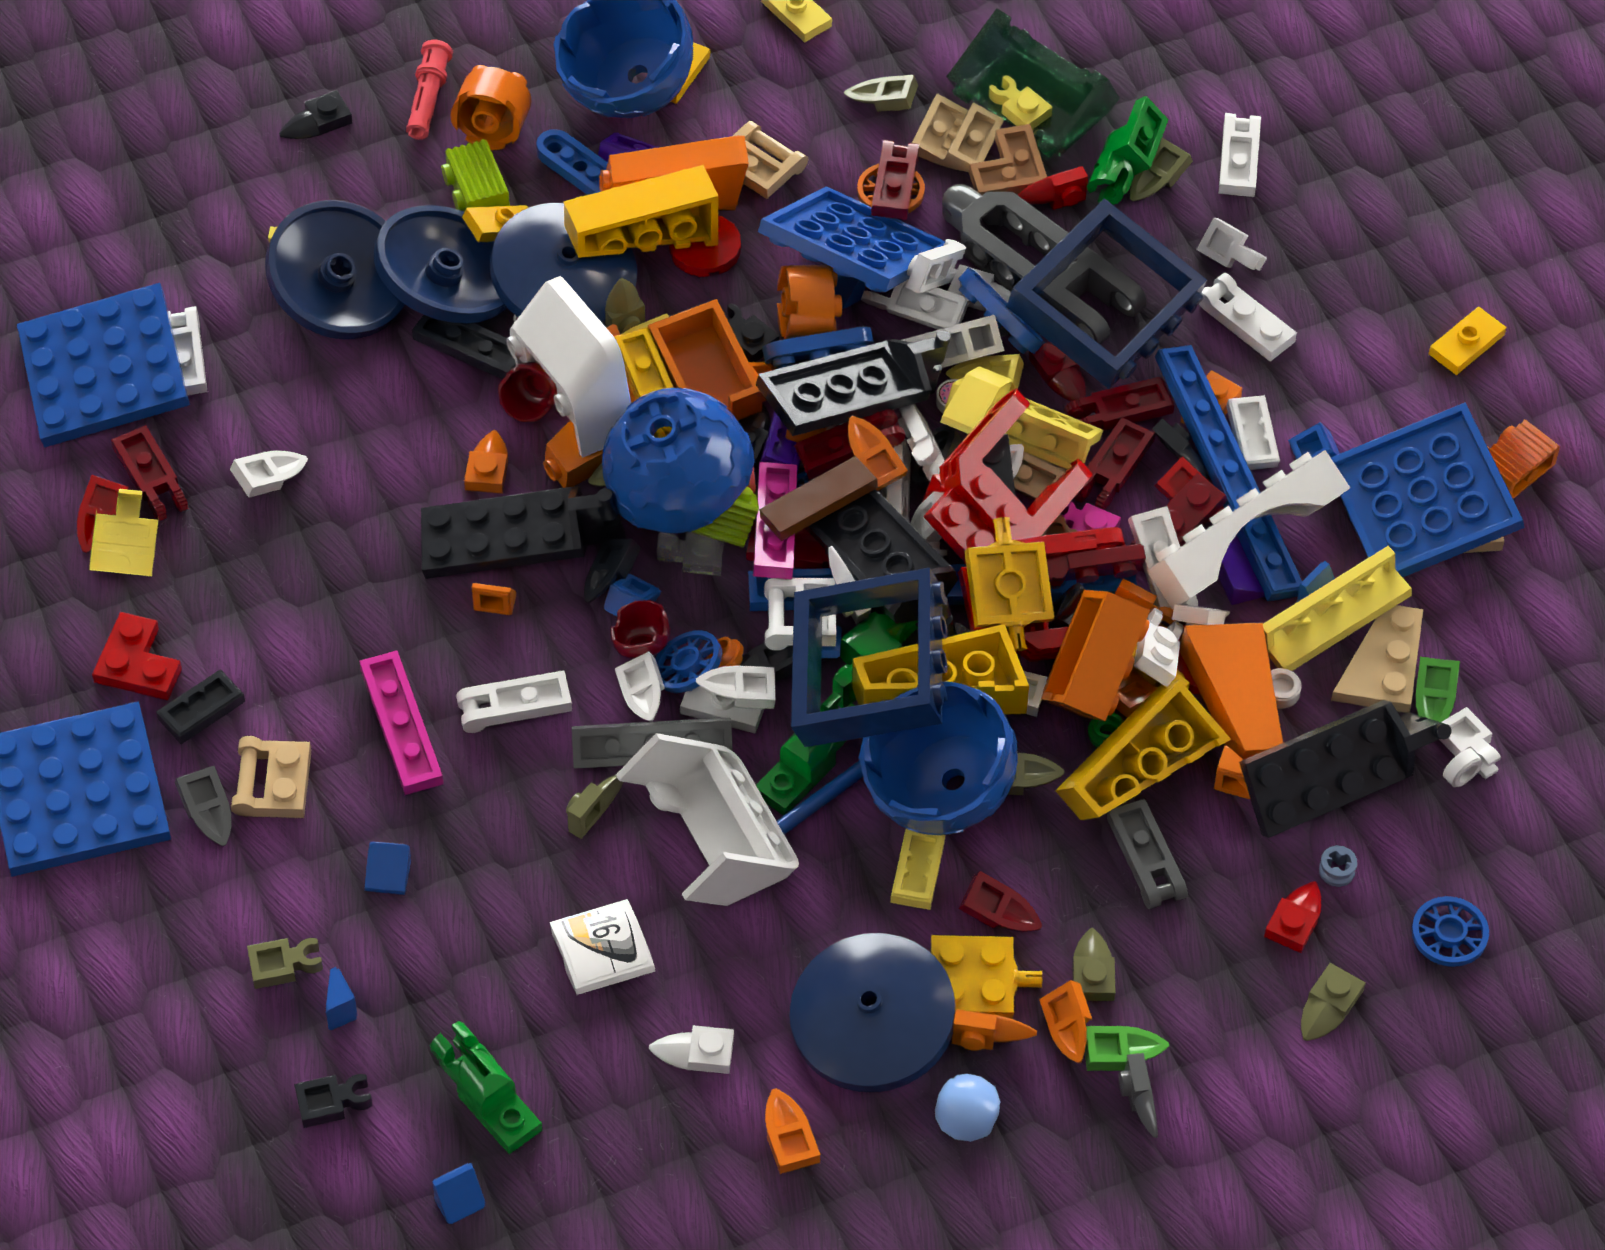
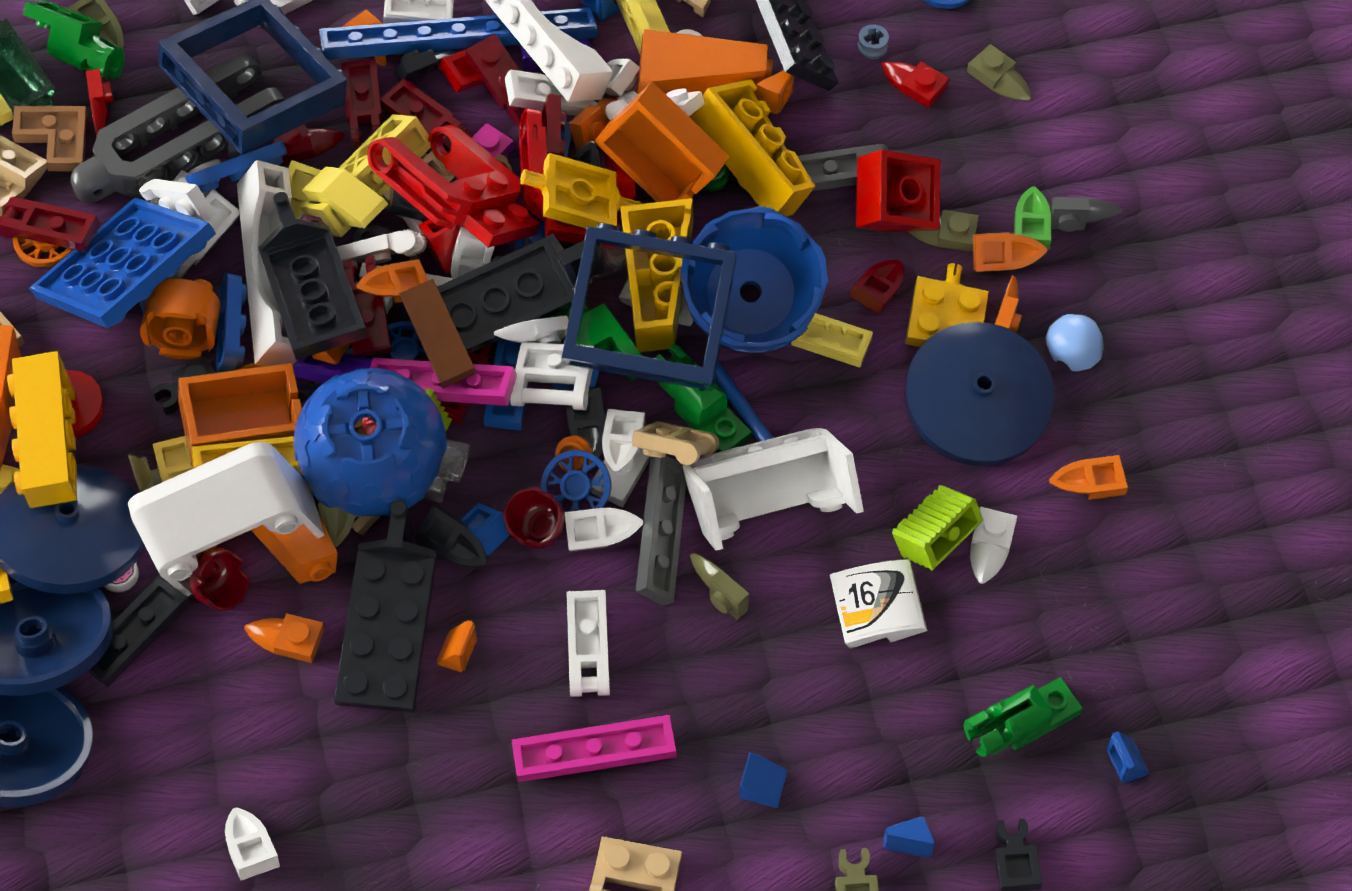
camera: 80 degrees left, 5 degrees up
none -> tan plate [632,421,719,465]
none -> red slope [856,149,941,232]
none -> lime brick [892,485,984,571]

